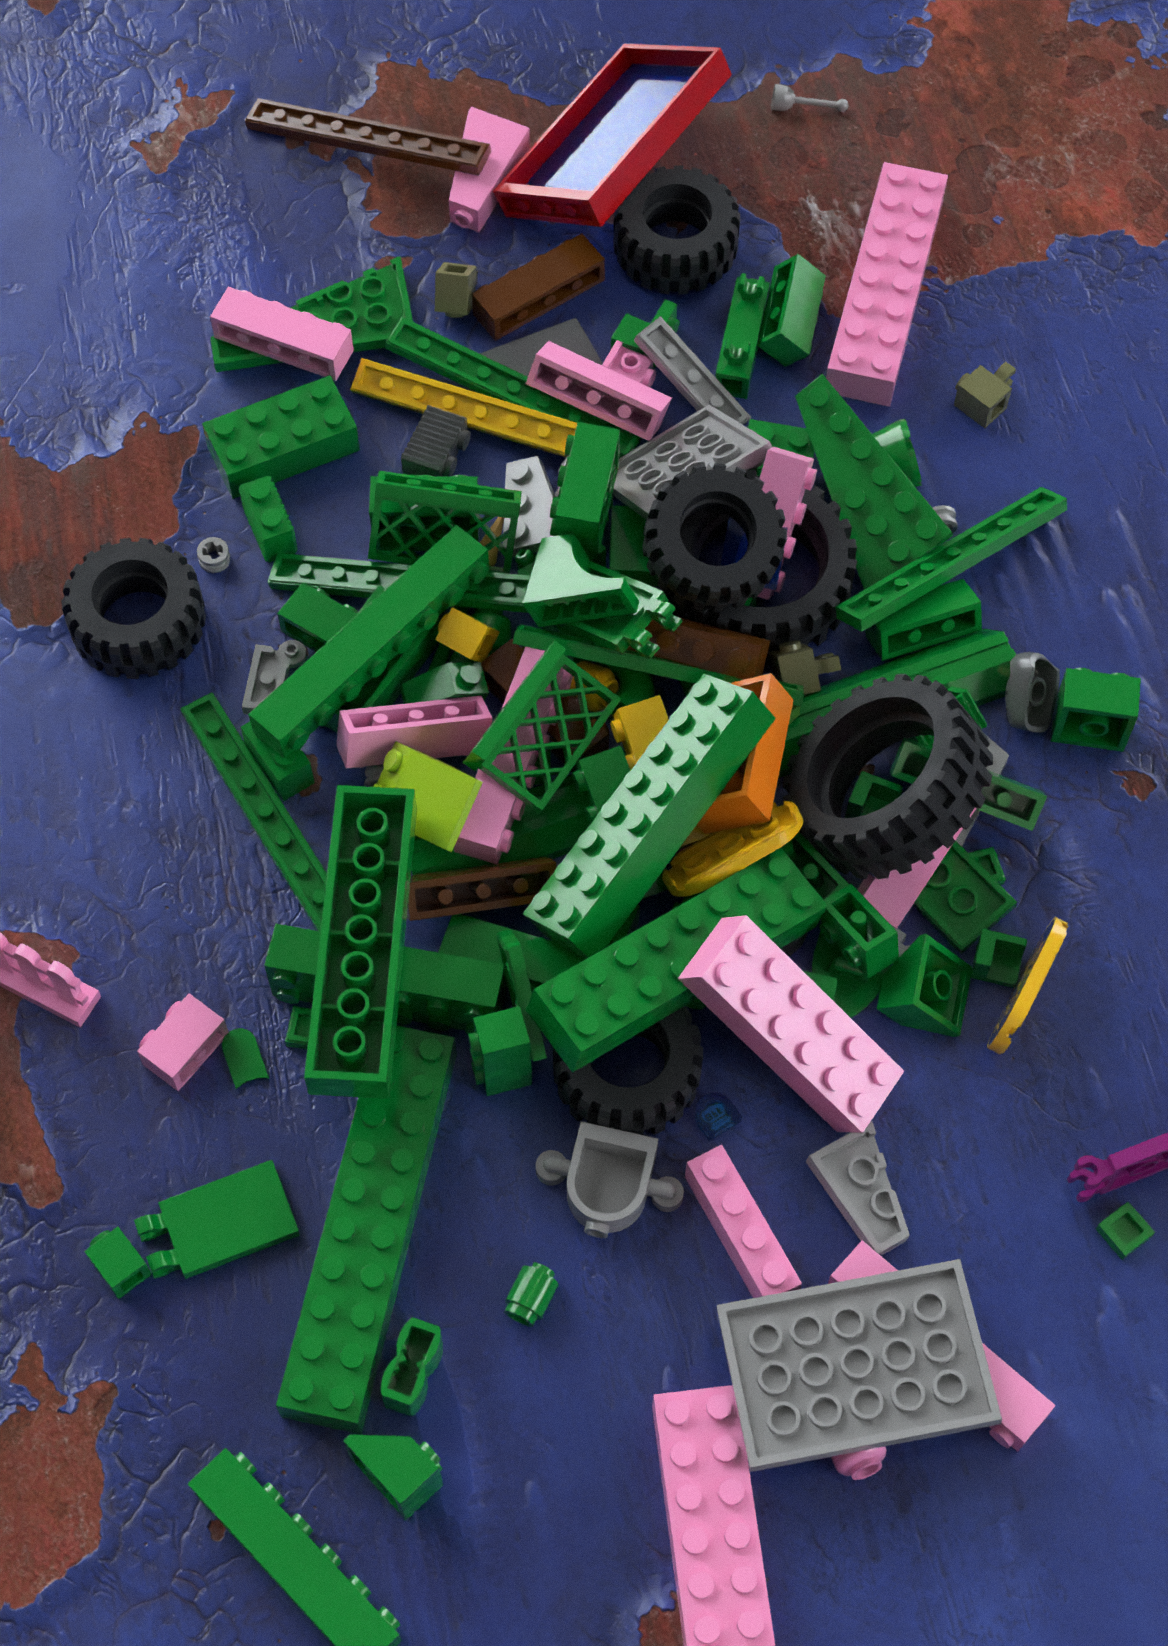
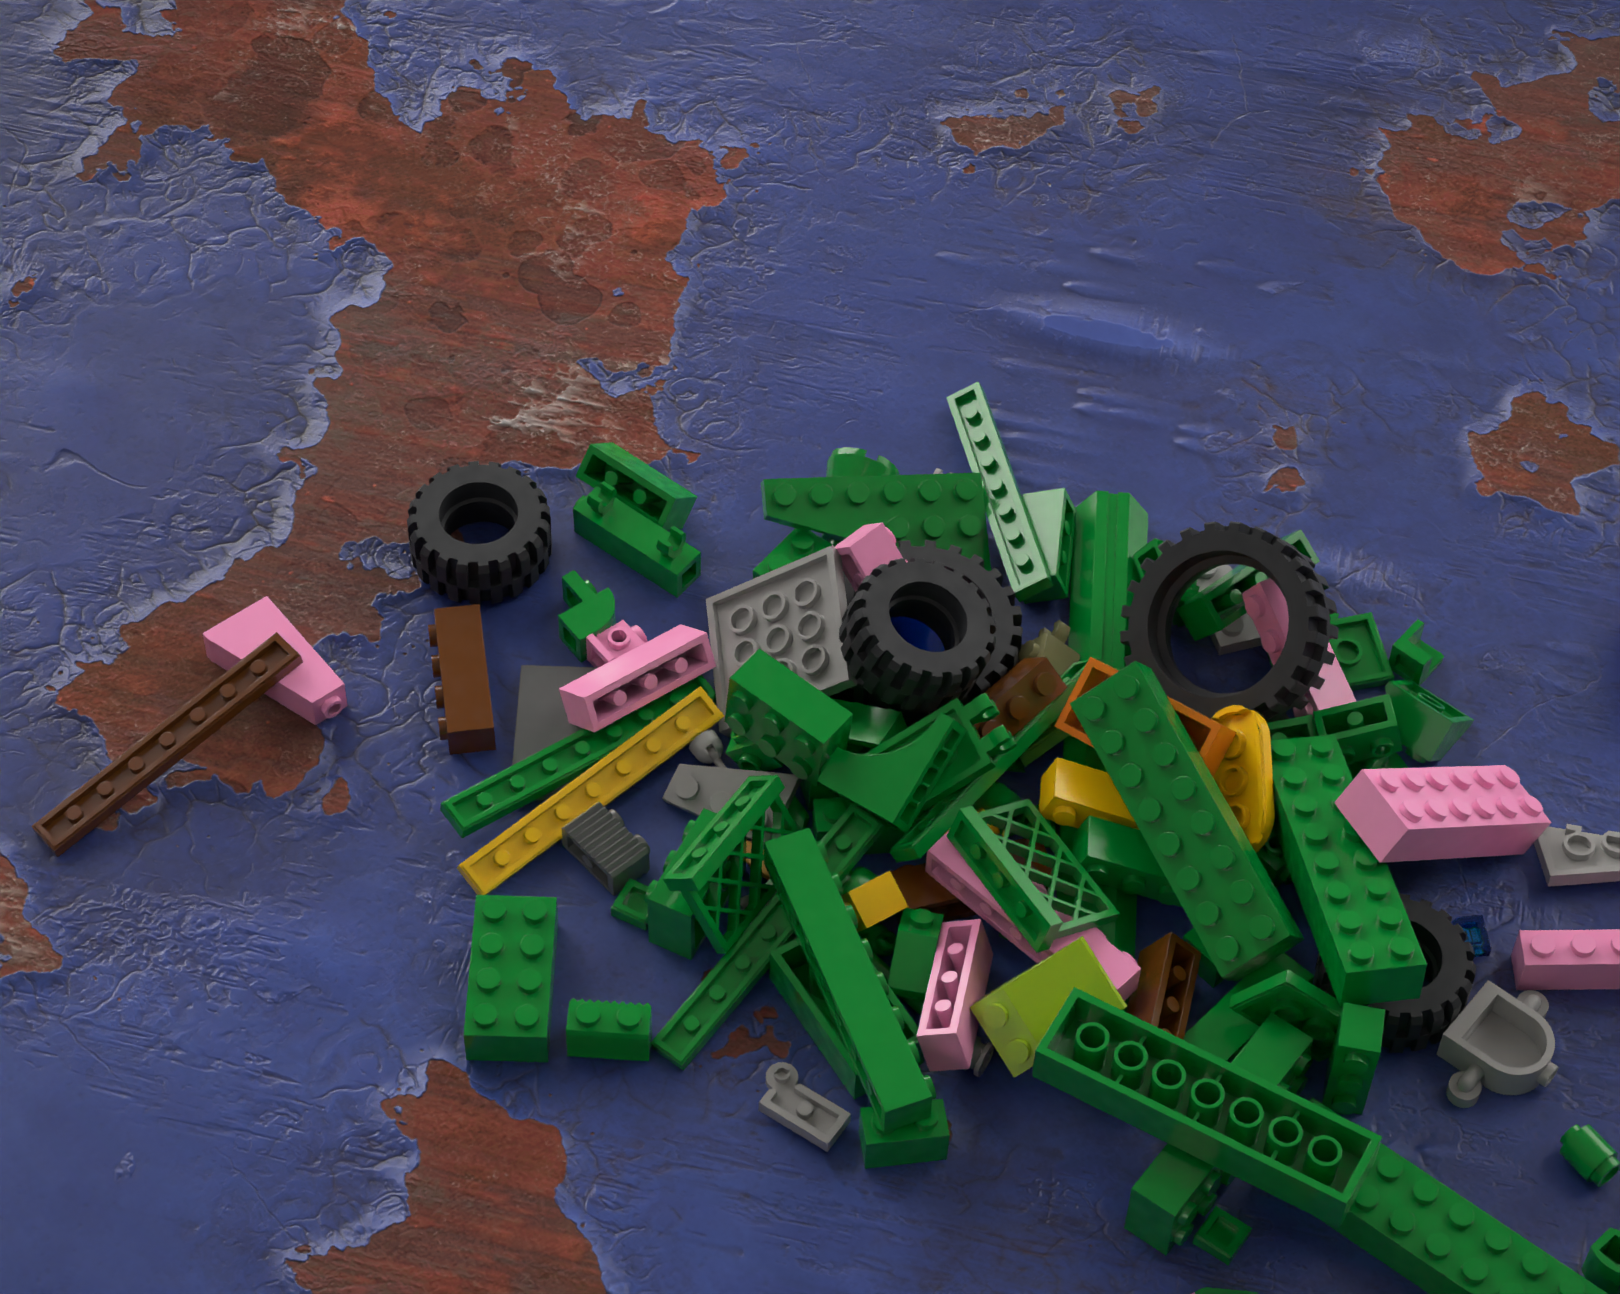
camera: 65 degrees left, 10 degrees down
black tyre [61,538,206,679] -> none
green tile [180,692,327,931] -> none
light grey bush [197,537,231,573] -> none
green wing [210,256,413,372] -> none
bright pink brick [210,287,354,381] -> none
green brick [277,582,358,652] -> none
olive brick [435,262,478,318] -> none
red window [493,44,732,227] -> none
light grey tile [634,316,751,425] -> none
light grey hinge [771,84,849,112] -> none
bright pink brick [826,162,948,407] -> none
green panel [845,771,903,818] -> none
olive brick [954,362,1016,428] -> none
yellow tile [987,917,1068,1055] -> none
dark grey piece [1005,651,1060,732] -> none
green brick [1051,668,1141,752] -> none

